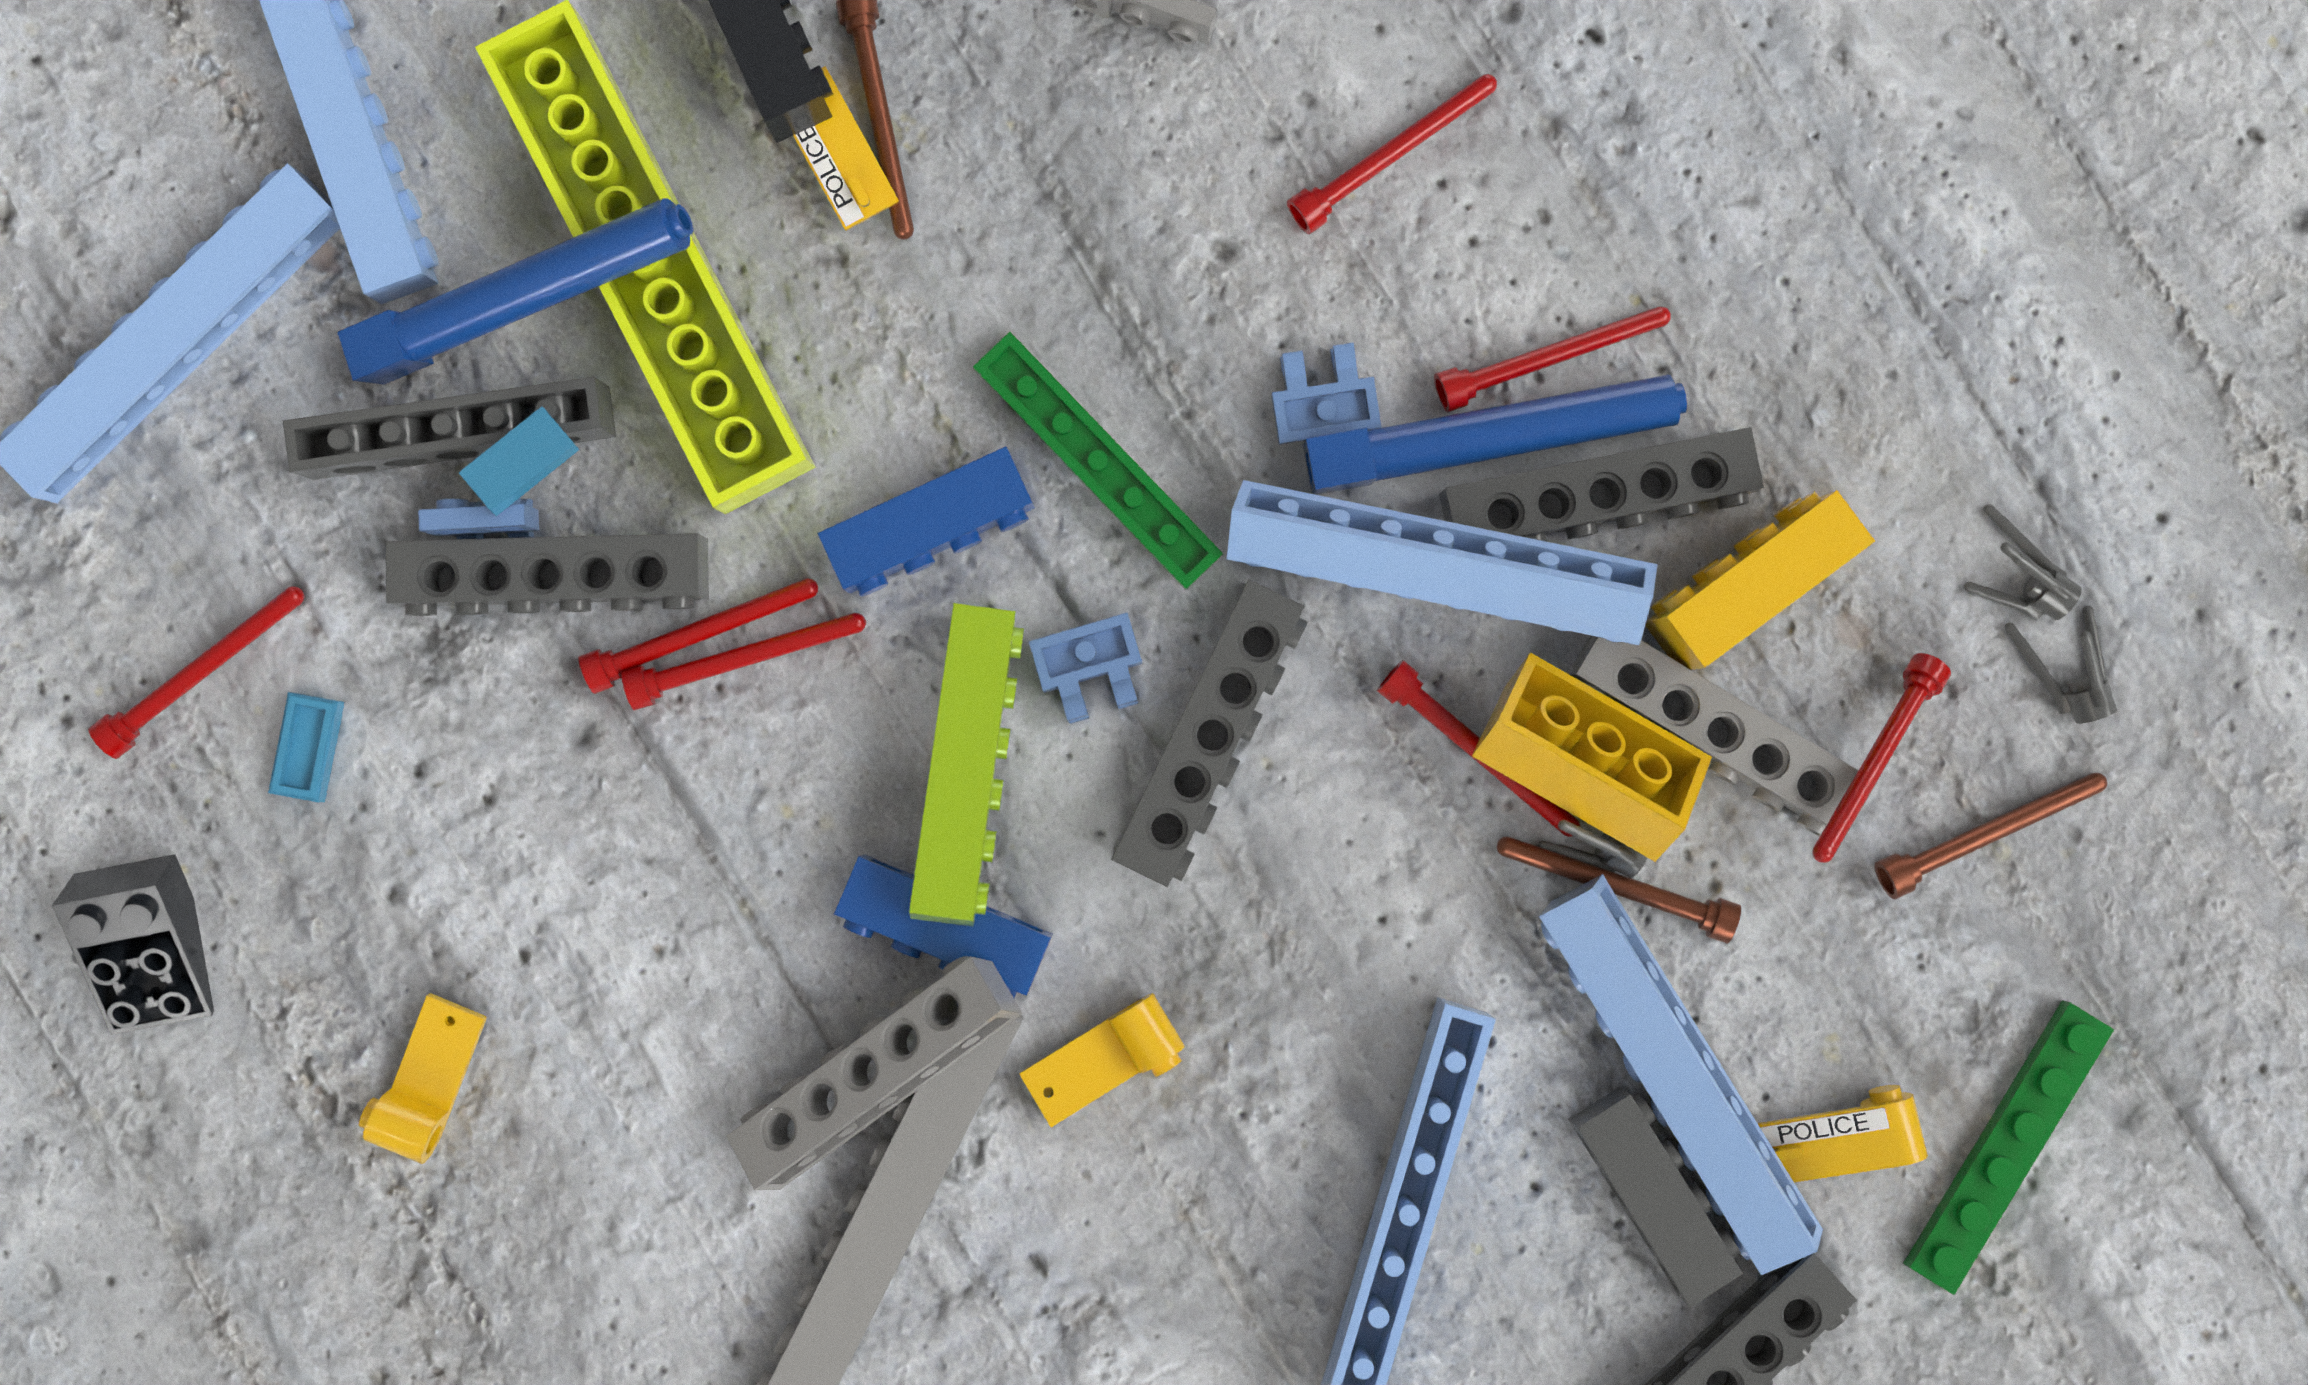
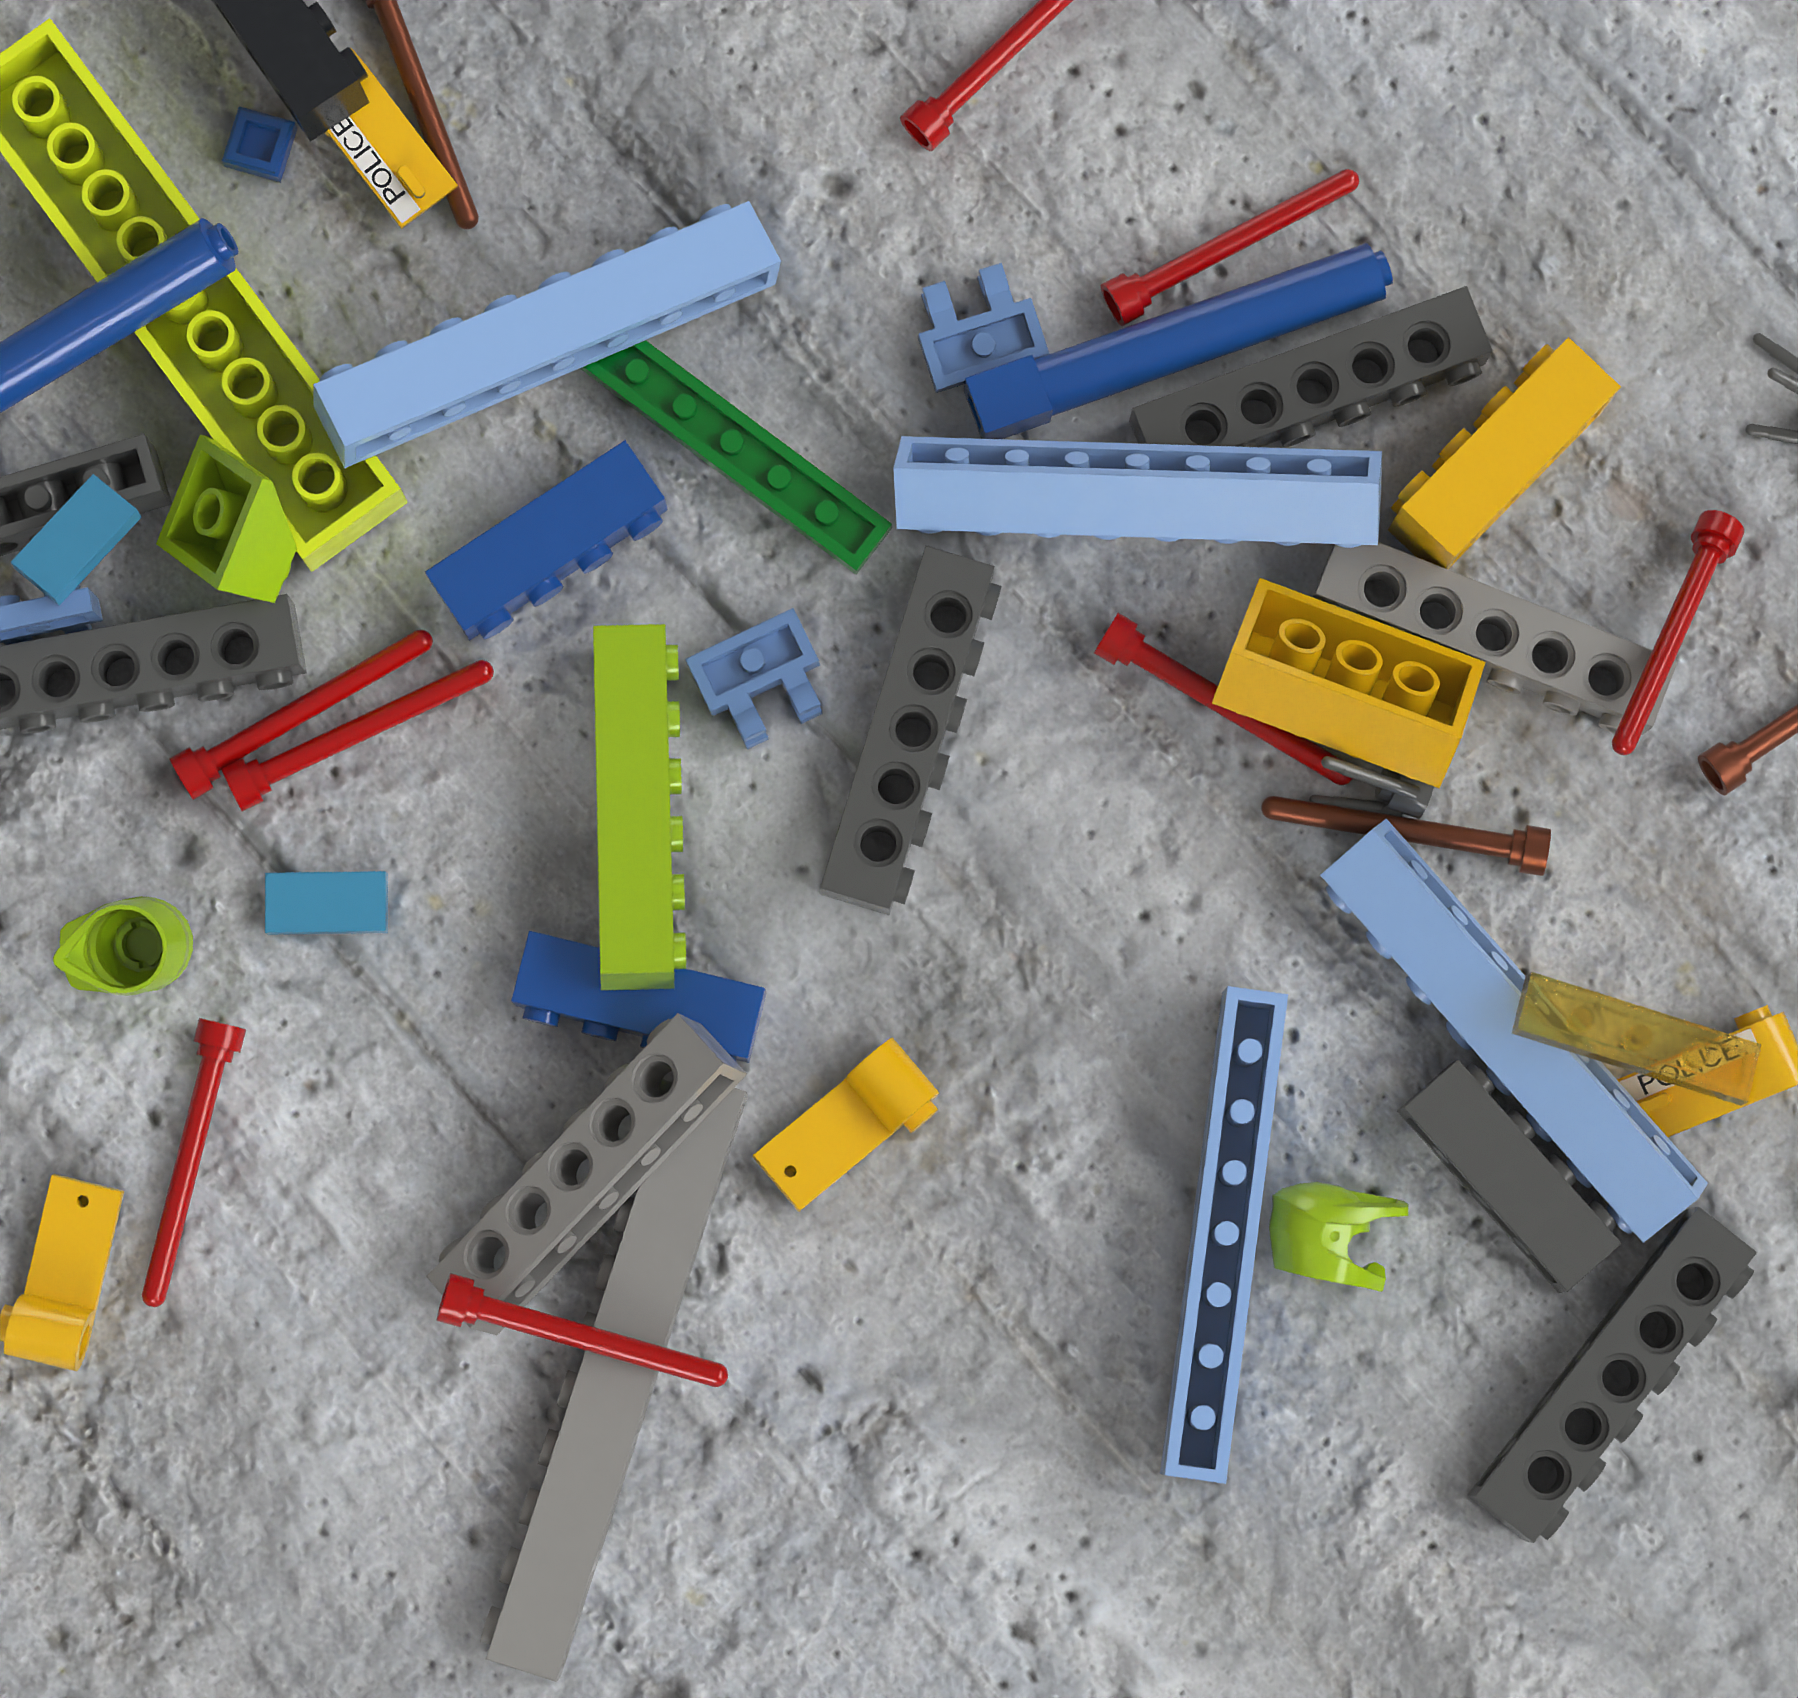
camera: 15 degrees left, 5 degrees down
none -> lime helmet [53,896,193,996]
none -> red piece [142,1018,246,1307]
none -> lime slope [156,434,297,603]
none -> blue tile [222,106,298,183]
none -> dark azure tile [265,871,388,935]
none -> light blue brick [313,201,781,468]
none -> red piece [436,1273,728,1387]
none -> lime helmet [1269,1182,1409,1292]
none -> clear yellow tile [1512,972,1761,1106]

